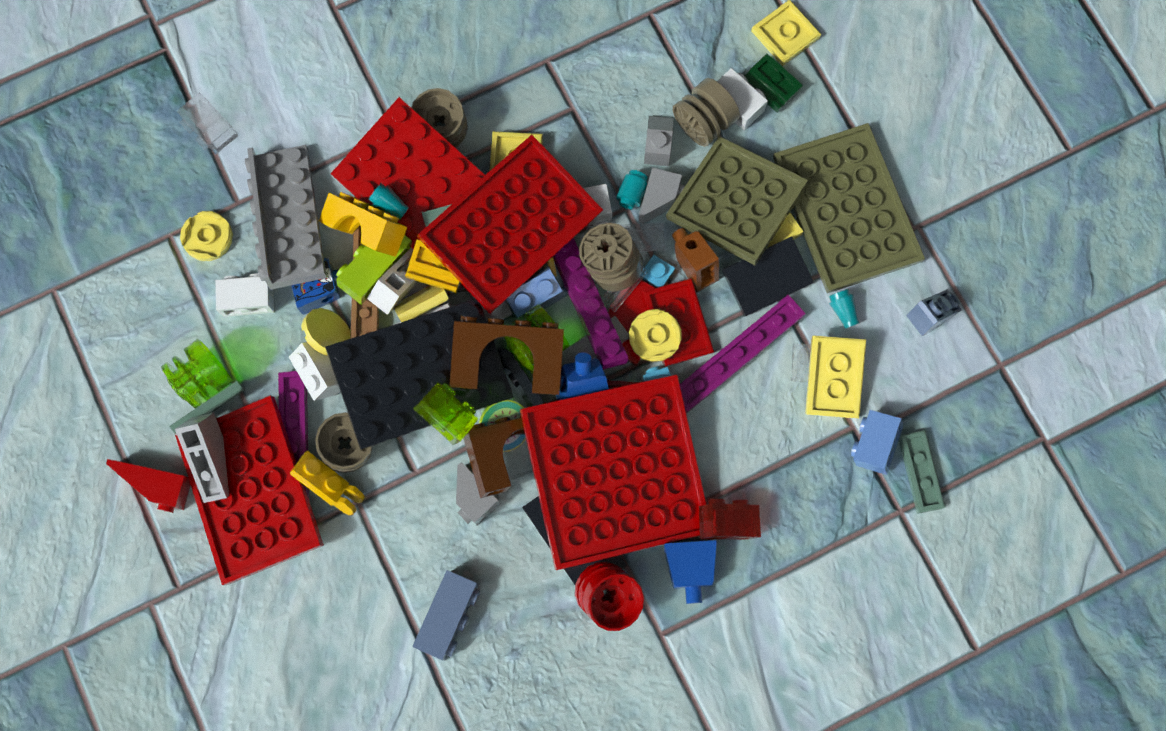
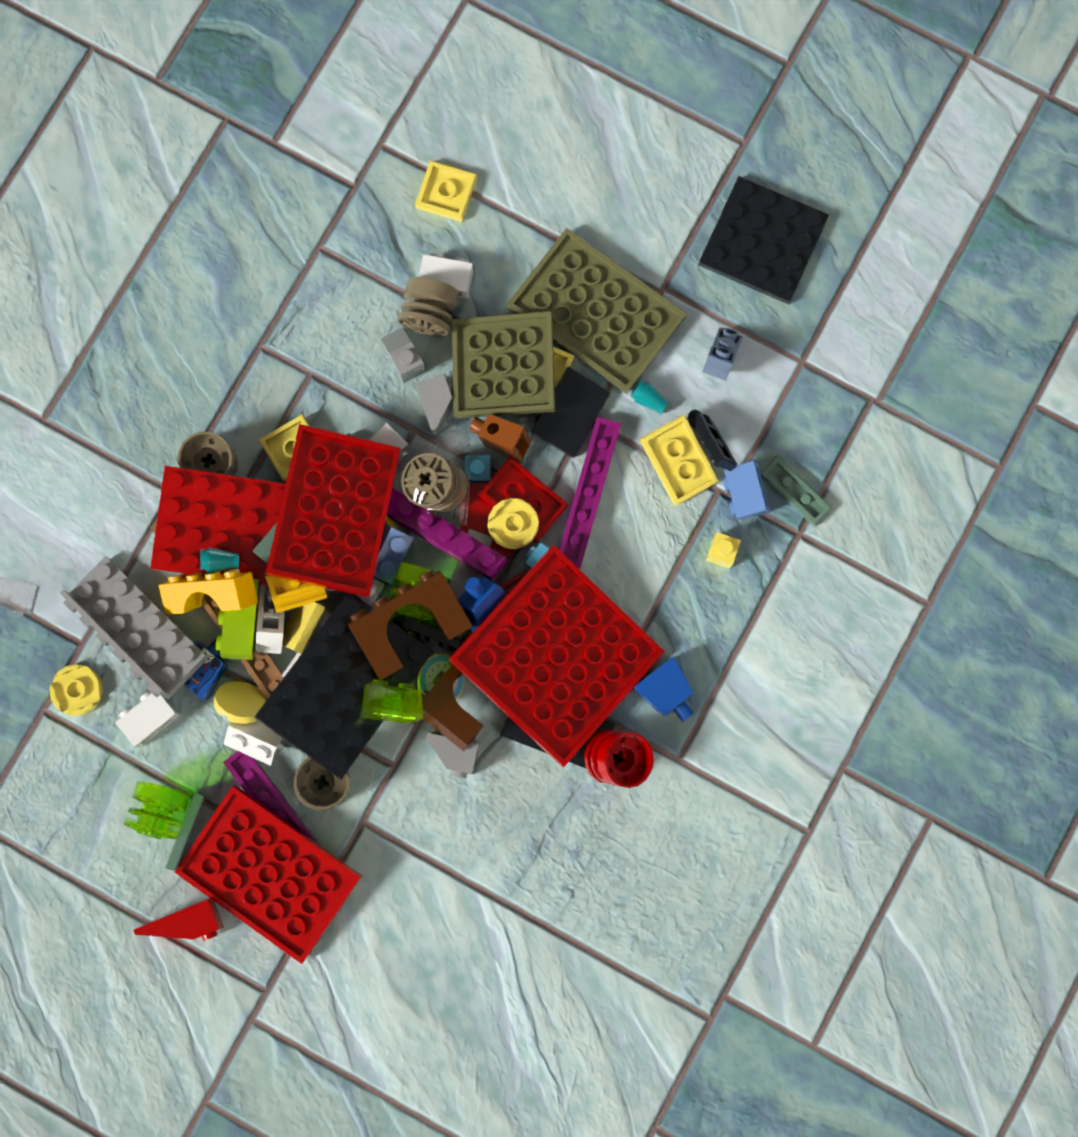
camera: 35 degrees left, 5 degrees up
light grey slope [175,413,229,503] -> none
yellow hinge [290,451,365,516] -> none
sand blue brick [412,570,481,661] -> none
teal brick [616,170,648,210] -> none
clear red brick [699,499,761,540] -> none
dark green plate [744,53,803,113] -> none
none -> black hinge [687,409,737,471]
none -> black plate [698,176,829,305]
none -> light yellow brick [705,532,741,569]

